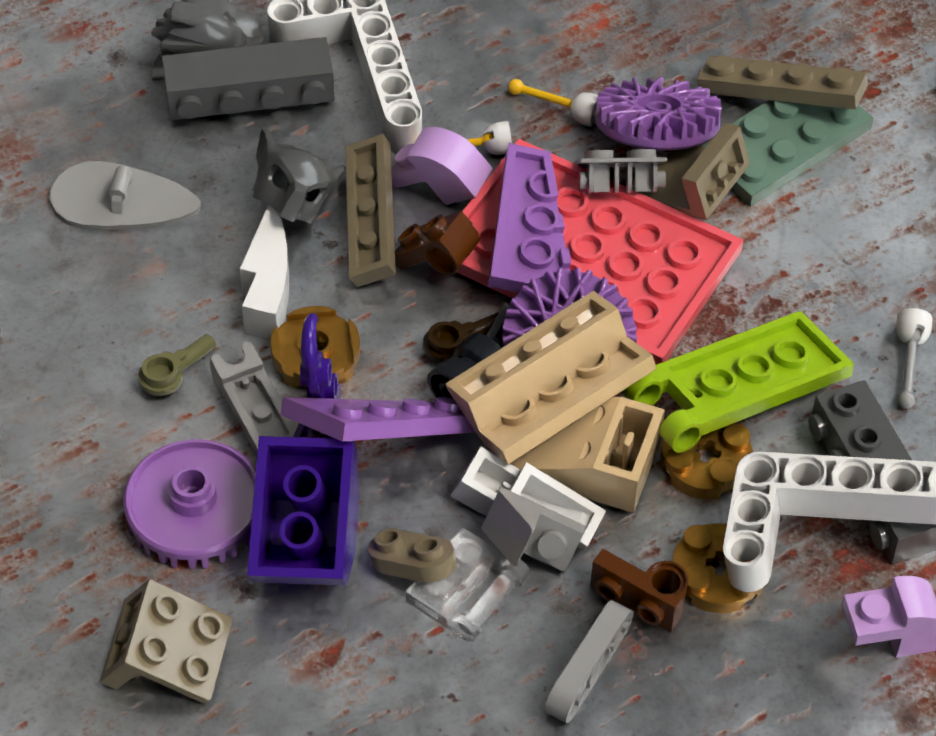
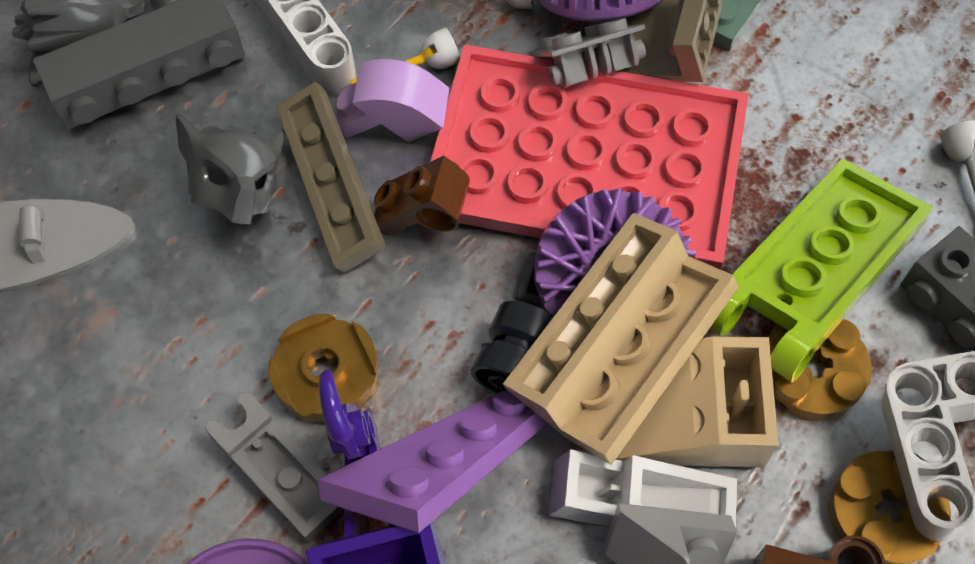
camera: 15 degrees left, 10 degrees up
olive plate [138,334,216,396] -> none
white slope [240,205,289,340] -> none
dark brown plate [423,312,499,363] -> none
medium lavender wing [487,143,571,293] -> none

